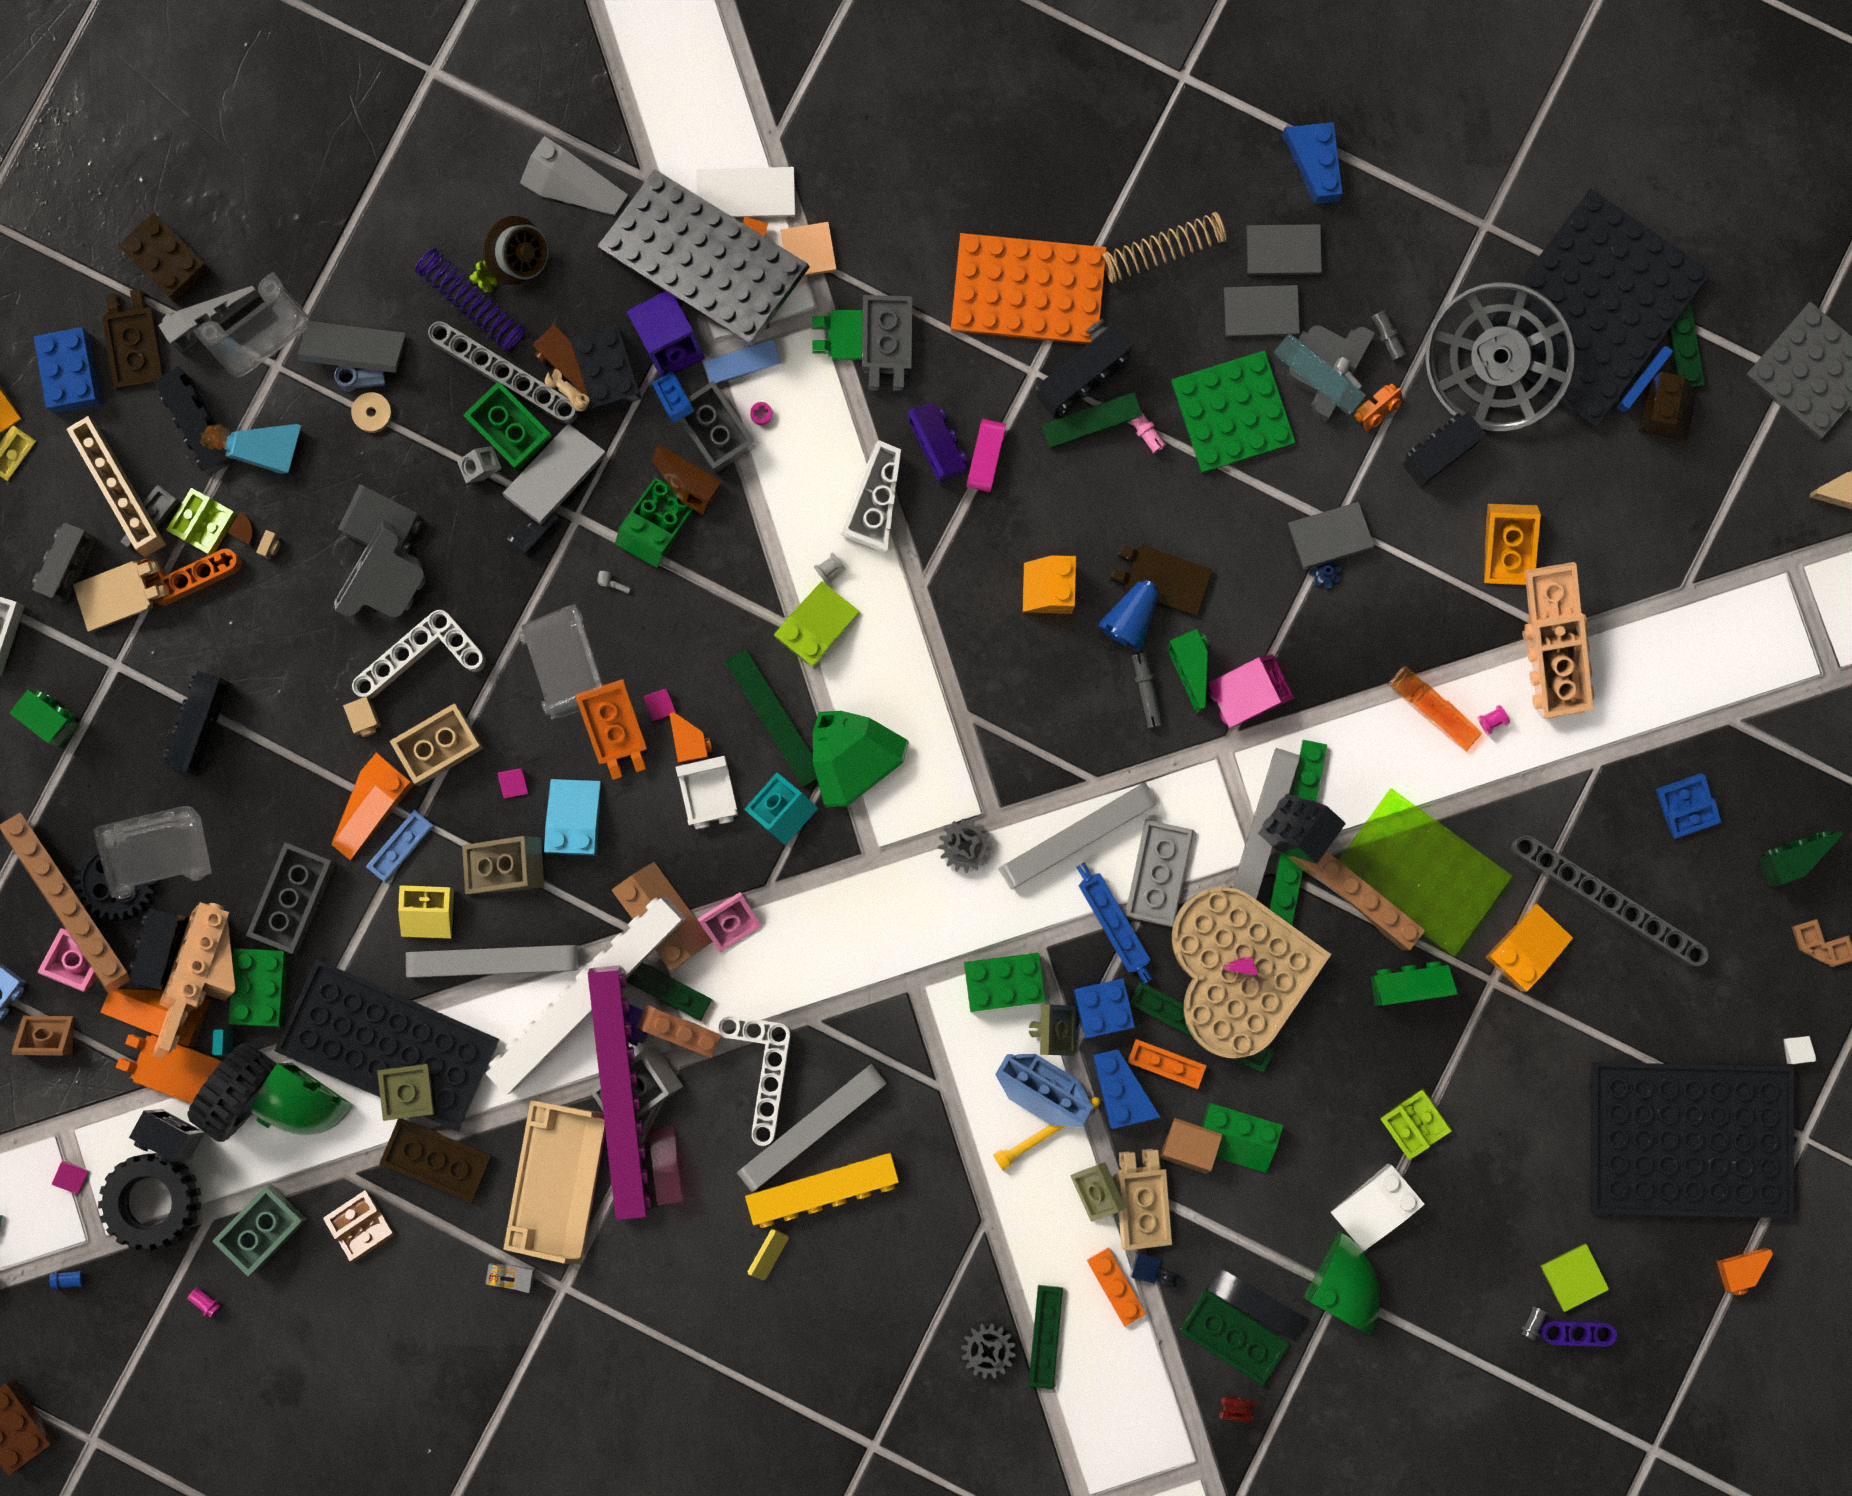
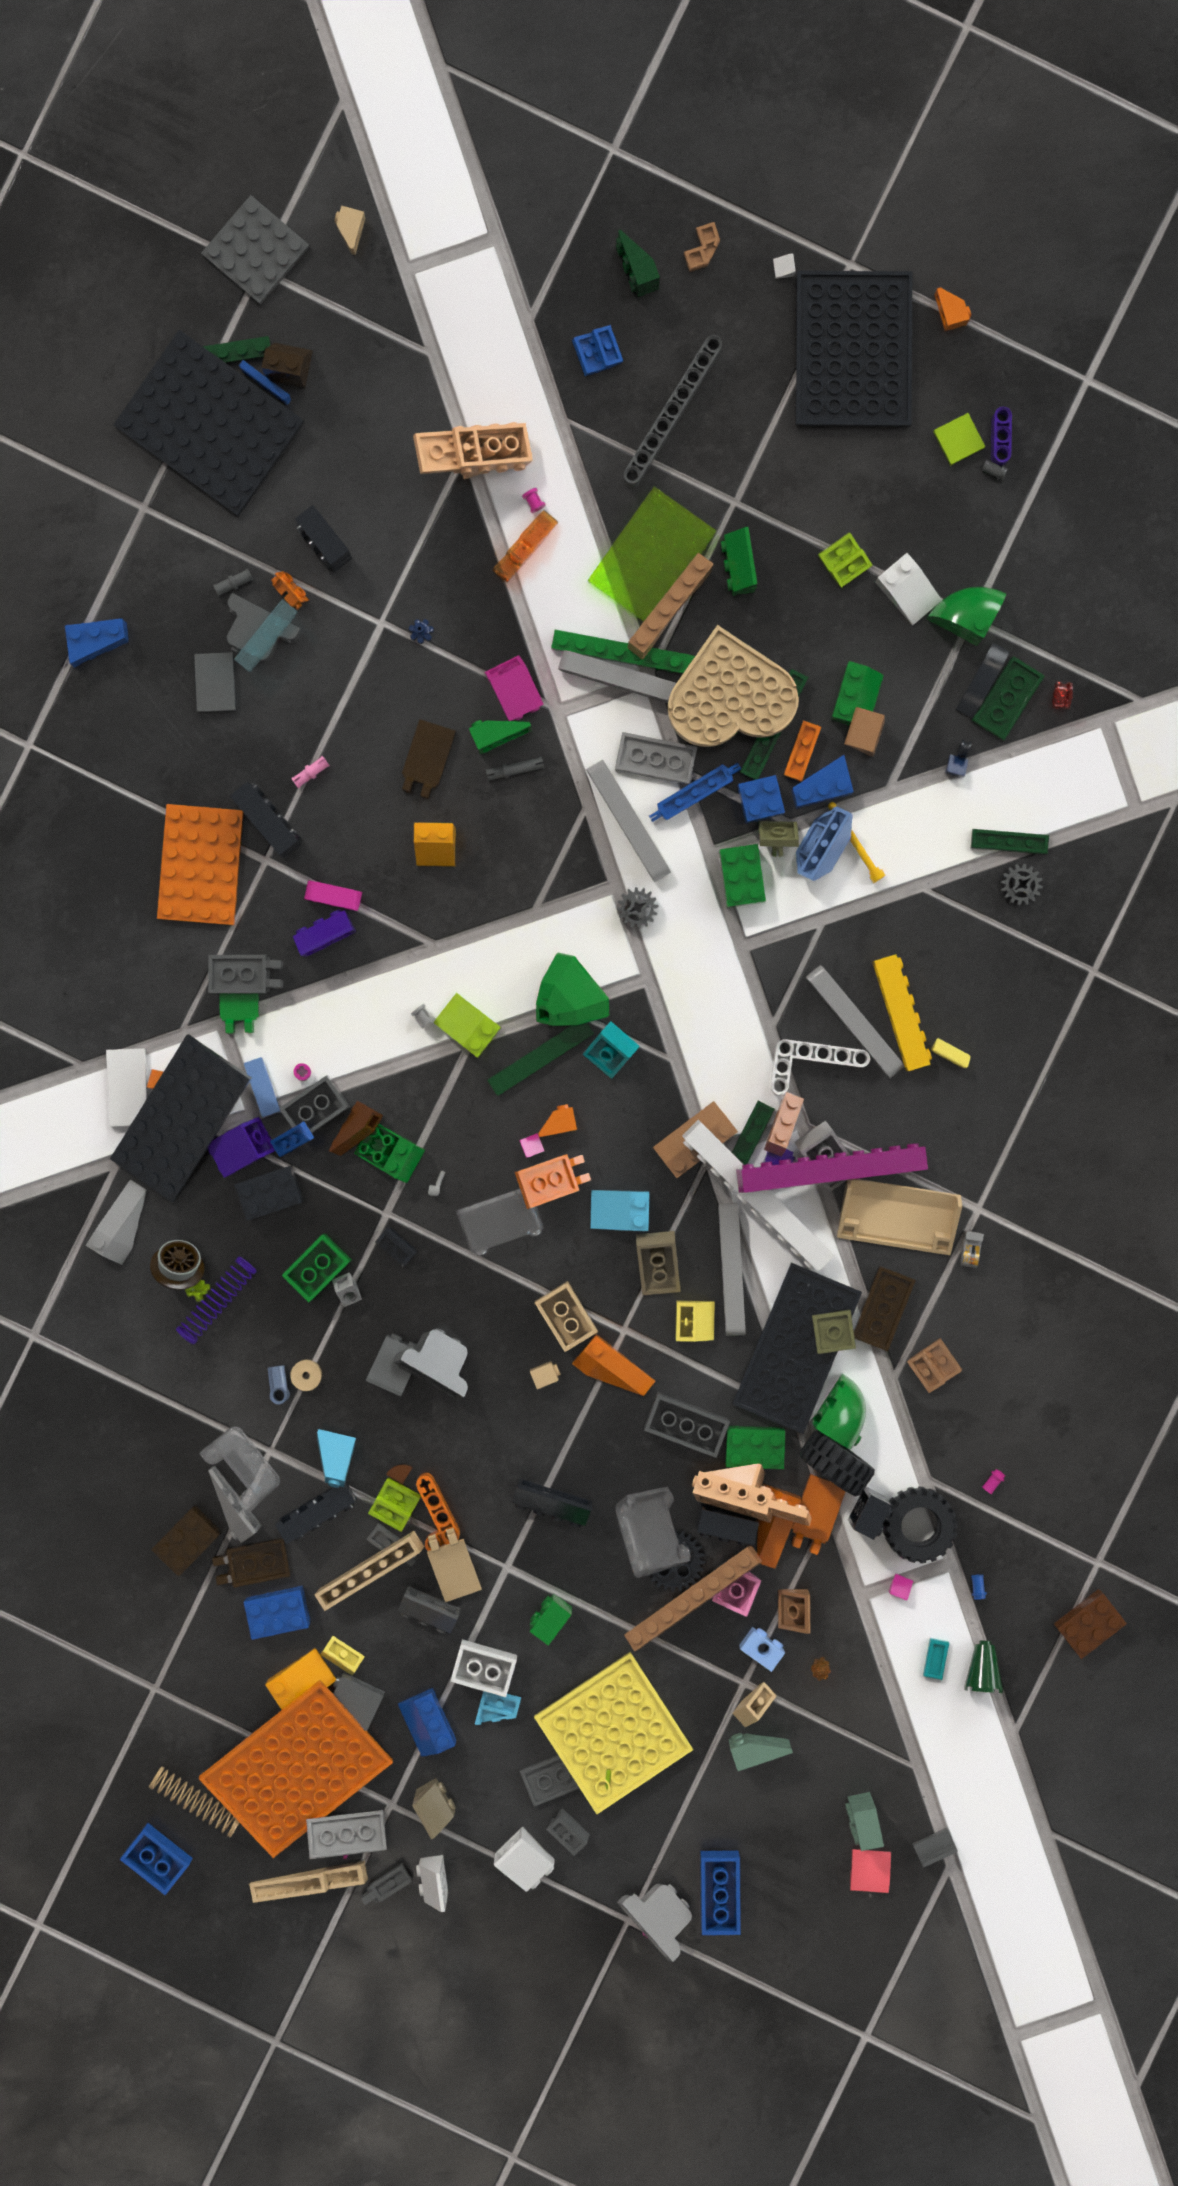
camera: 90 degrees left, 5 degrees up
clear orange plant [200,424,229,450] -> none
teal tile [212,1030,234,1055] -> none
sand green brick [212,1184,307,1277] -> none
tan plate [256,530,280,560] -> none
dark grey tile [298,321,406,373] -> none
white beam [352,610,486,699] -> none
medium blue tile [366,810,434,883] -> none
light grey beam [428,322,578,425] -> none
dark pink slope [498,768,528,799] -> none
light grey tile [503,424,606,525] -> none
reddish brown slope [533,324,588,396] -> none
tan arm [545,369,589,411] -> none
clear pink slope [649,1125,684,1205] -> none
white panel [676,756,739,830] -> none
bright pink slope [698,892,762,952] -> none
light nougat tile [780,222,836,277] -> none
white wedge [839,440,901,553] -> none
dark green tile [1042,392,1143,449] -> none
olive tile [1070,1162,1126,1221] -> none
dark grey bush [1085,318,1109,341] -> none
orange plate [1086,1247,1146,1327] -> none
blue cone [1097,580,1160,652] -> none
tan piece [1102,212,1227,283] -> none
tan tile [1116,1149,1172,1250] -> none
green plate [1171,350,1295,474] -> none
dark pink slope [1223,957,1258,975] -> none
dark grey tile [1246,224,1321,275] -> none
black brick [1258,794,1346,864] -> none
dark grey tile [1287,502,1374,570] -> none
light grey hand [1334,357,1362,390] -> none
dark grey dish [1426,282,1575,431] -> none
light orange slope [1484,504,1541,585] -> none
light orange slope [1485,903,1573,992] -> none

